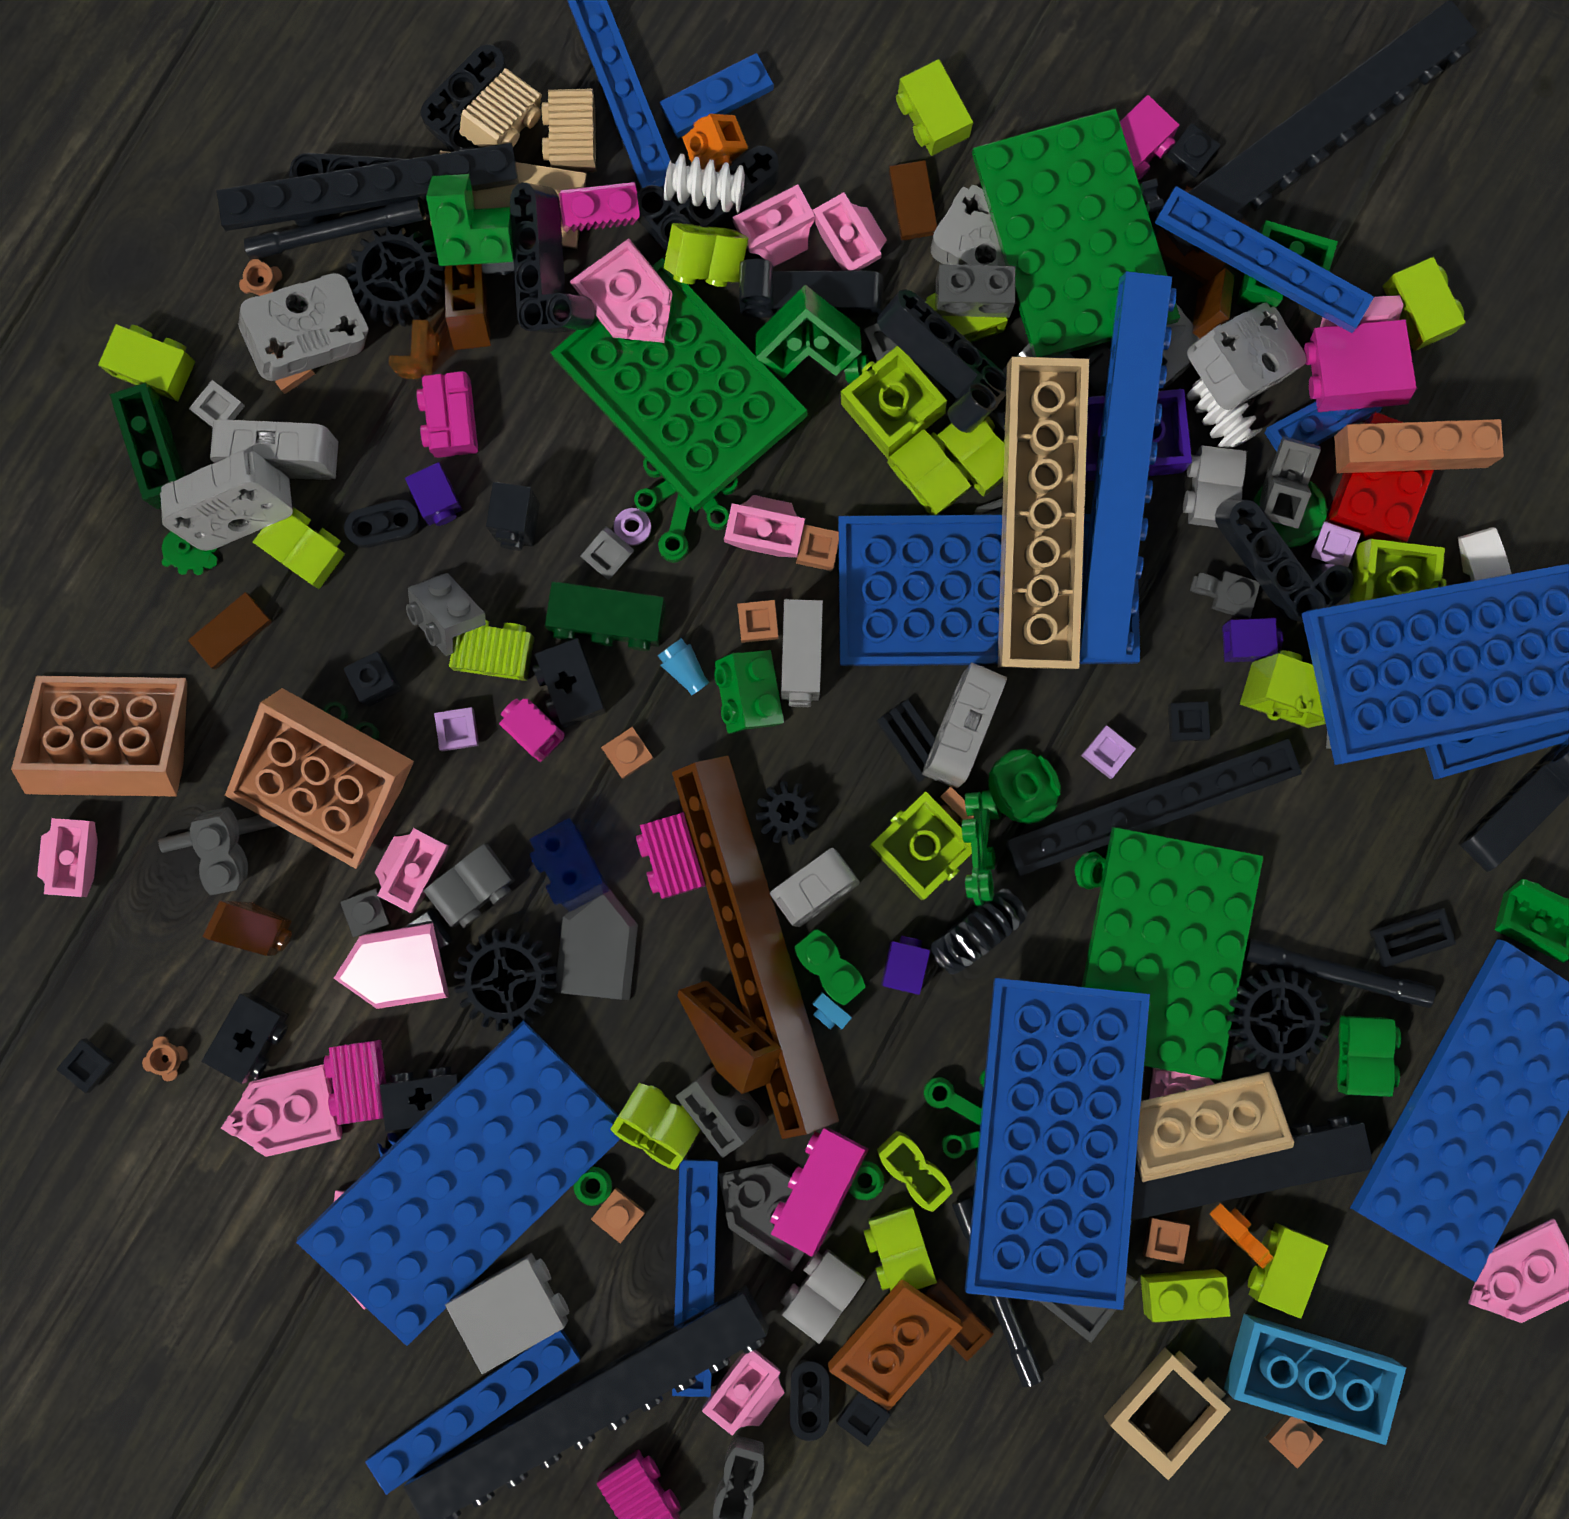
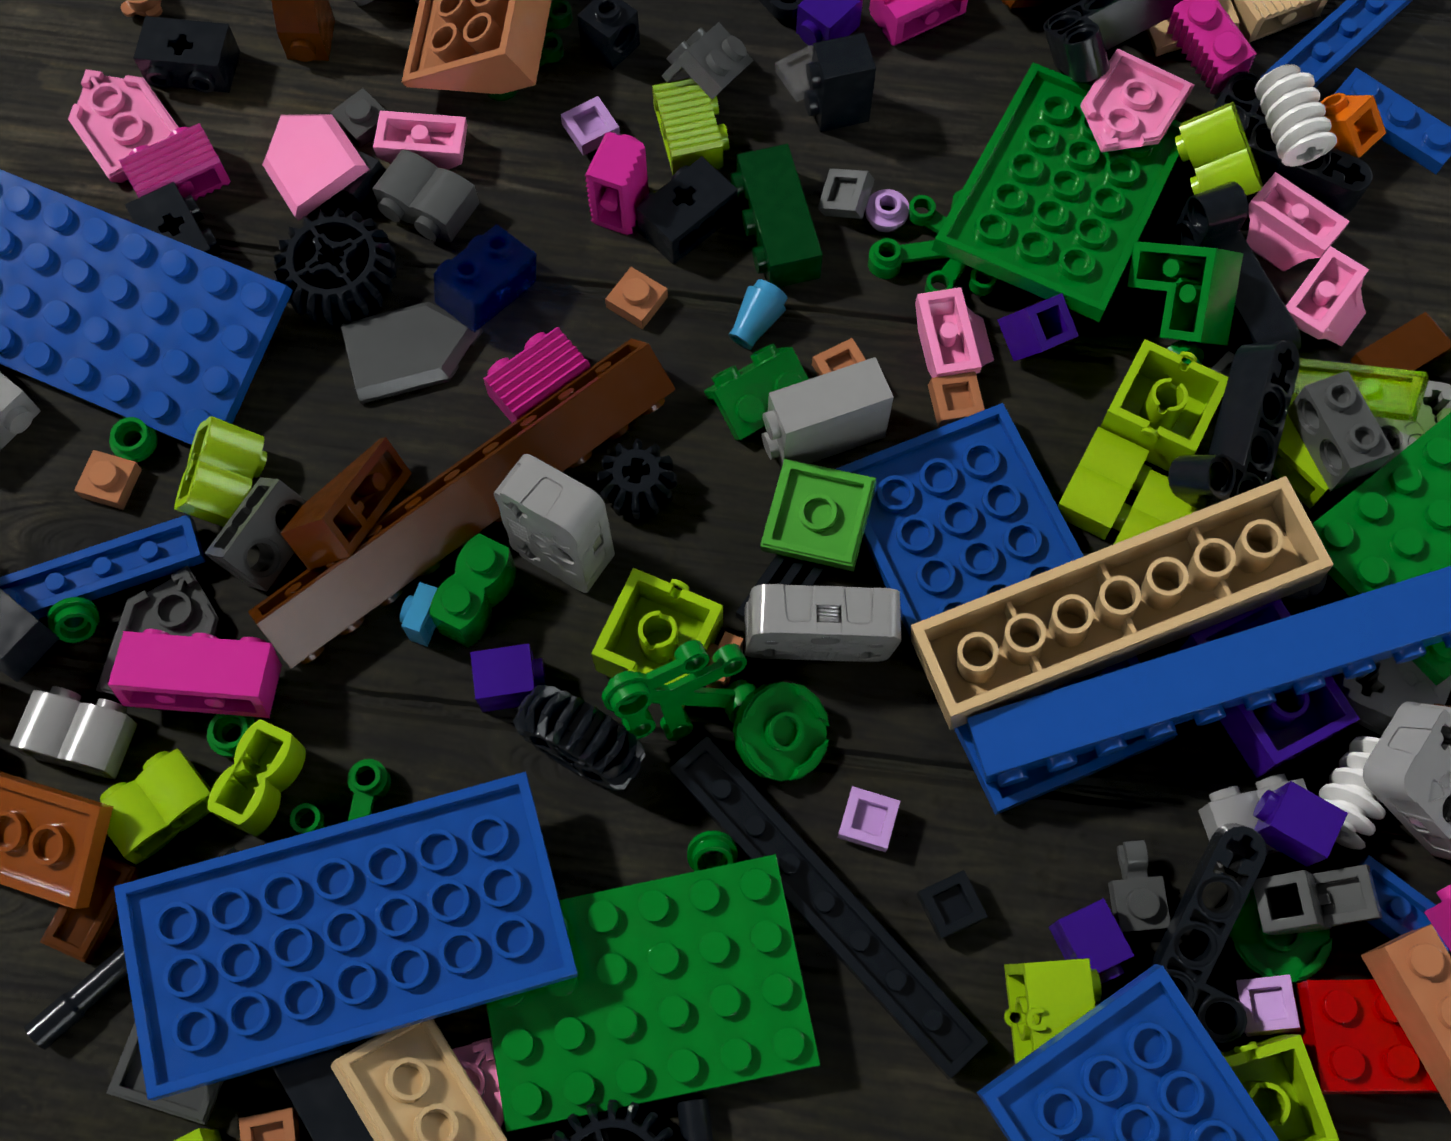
camera: 70 degrees right, 15 degrees down
none -> green plate [47,597,99,643]
none -> bright green tile [760,459,877,571]
none -> clear tile [775,45,813,102]
none -> dark purple brick [997,293,1079,361]
none -> dark purple brick [1253,781,1348,867]
none -> clear neon green tile [1293,358,1429,422]

